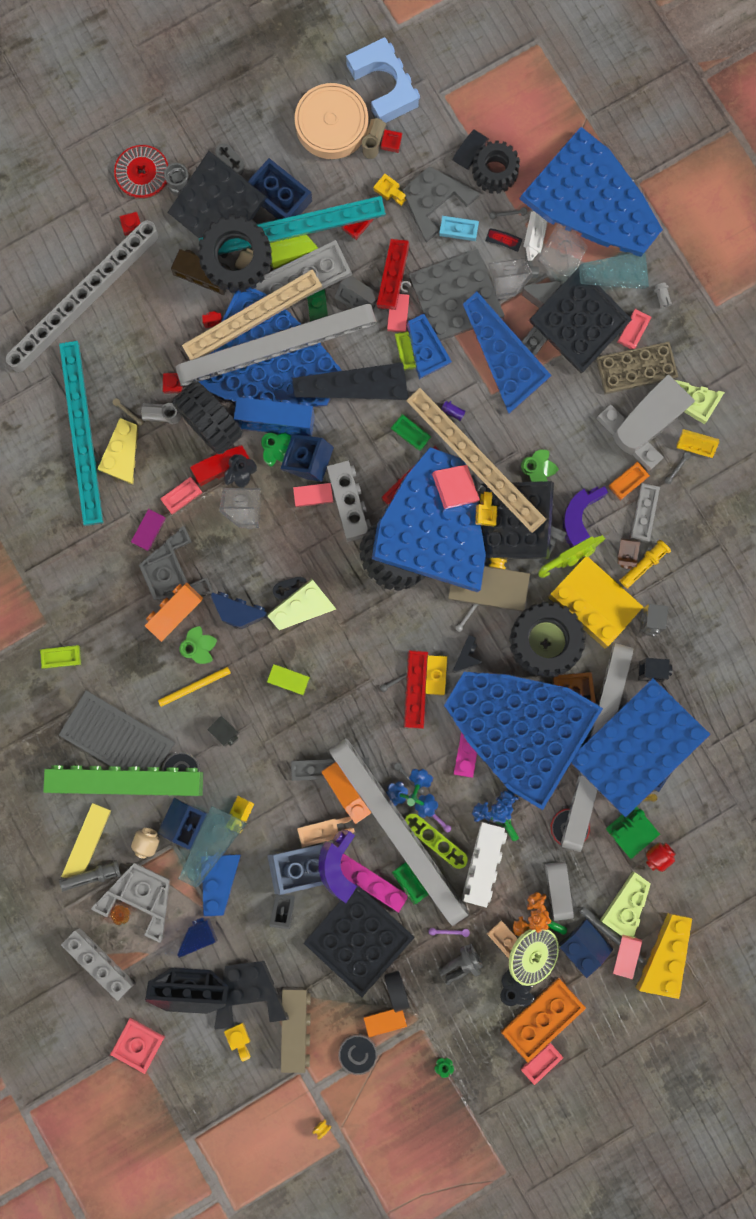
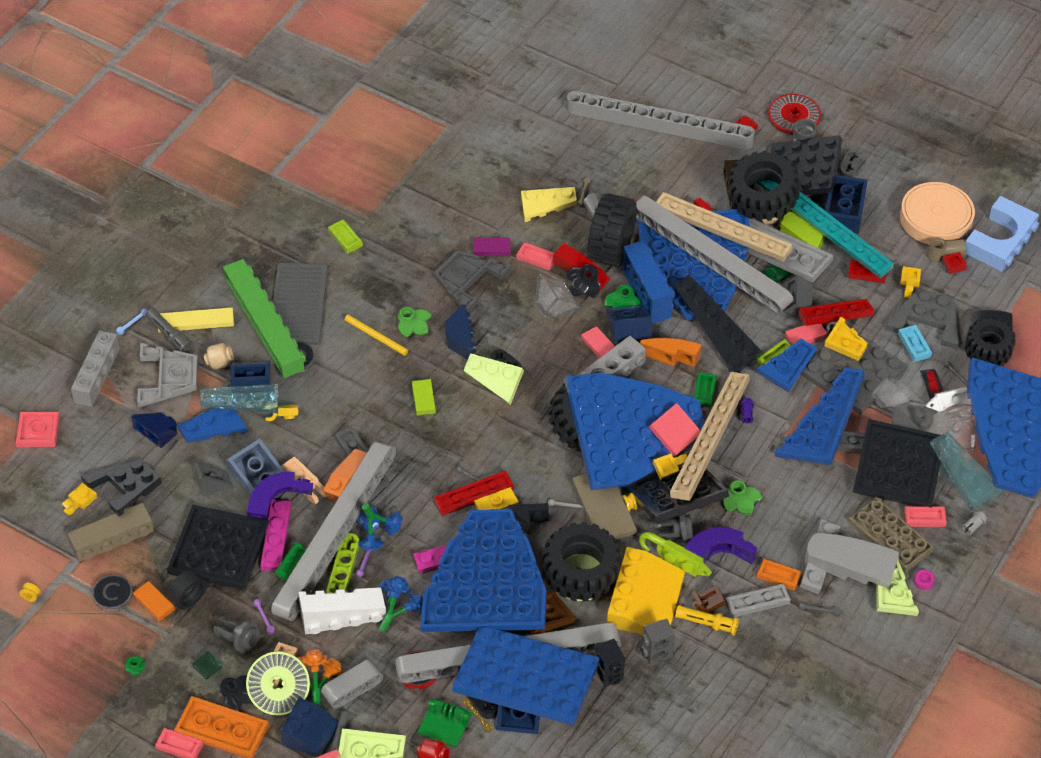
camera: 60 degrees right, 30 degrees down
teal plate [59,341,104,526] -> none
clear orange plate [111,905,130,925] -> none
orange brick [145,582,203,642] -> none
black wedge [145,968,228,1014] -> none
pearl dark grey brick [207,716,239,747] -> none
yellow plate [676,429,719,458] -> none
none -> light blue hinge [116,309,148,335]
none -> clear green tile [192,651,222,680]
none -> orange slope [640,338,702,367]
none -> yellow wing [824,317,868,361]
none -> dark pink tile [914,570,935,590]

